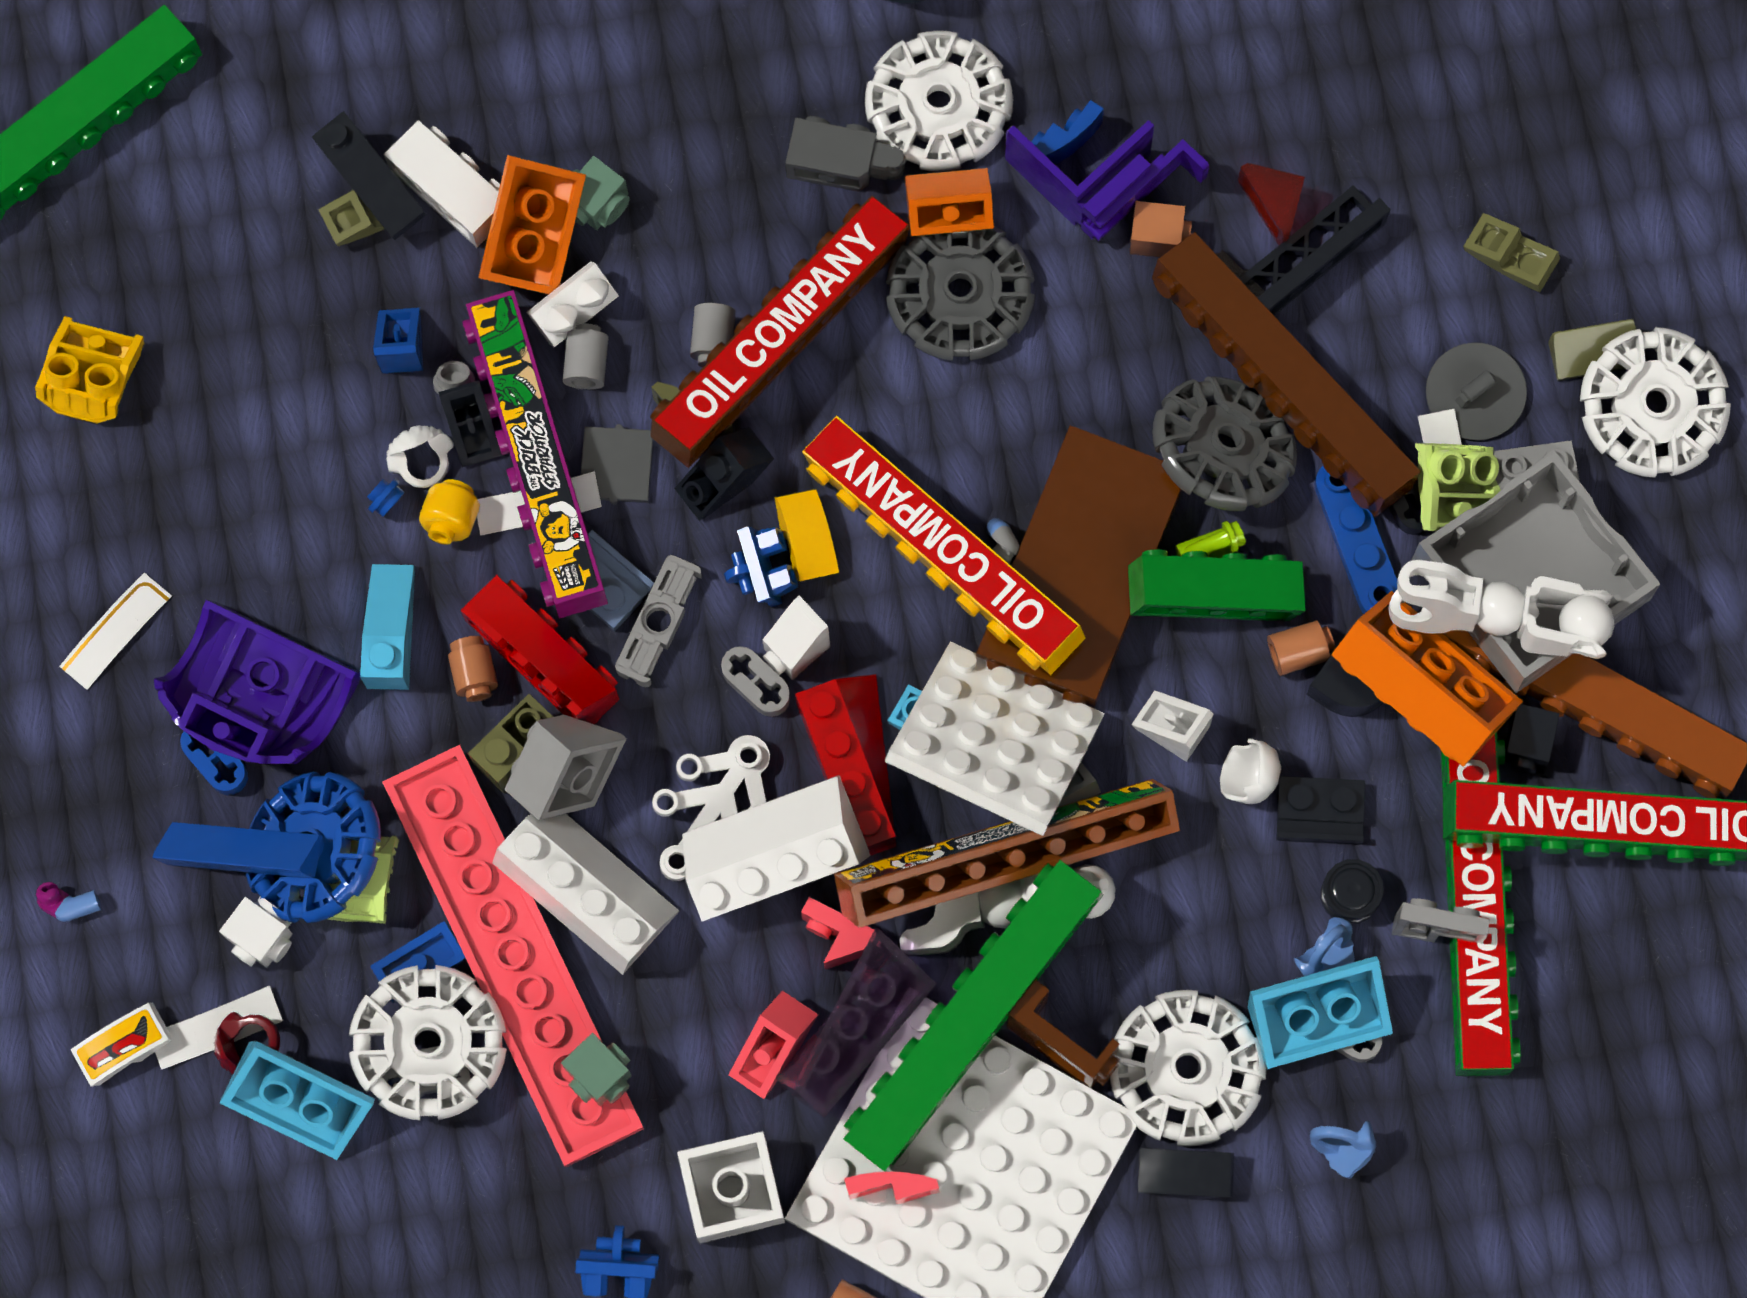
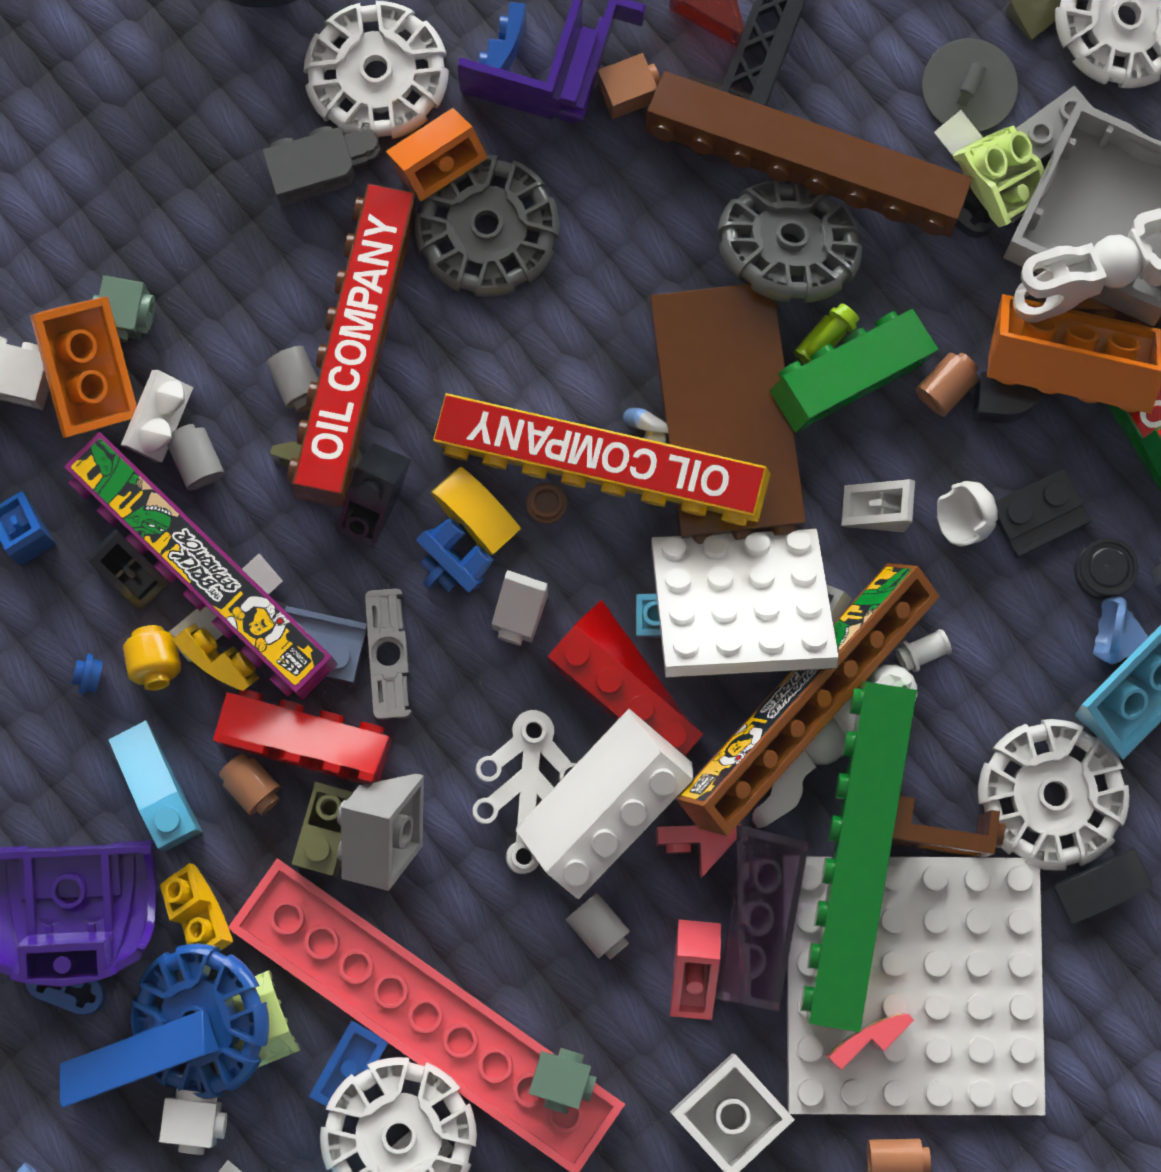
camera: 35 degrees left, 5 degrees up
white piece [386,425,454,488] -> none
light grey plate [433,361,475,395] -> none
white slope [492,814,679,975] -> none
dark grey piece [581,424,653,505] -> none
light grey beam [721,646,790,717] -> none
blue plate [1315,466,1398,614] -> none
none -> yellow slope [160,863,233,951]
none -> yellow slope [172,623,259,691]
none -> reddish brown plate [526,483,567,524]
none -> light grey brick [565,893,630,960]
none -> white pin [895,629,952,672]

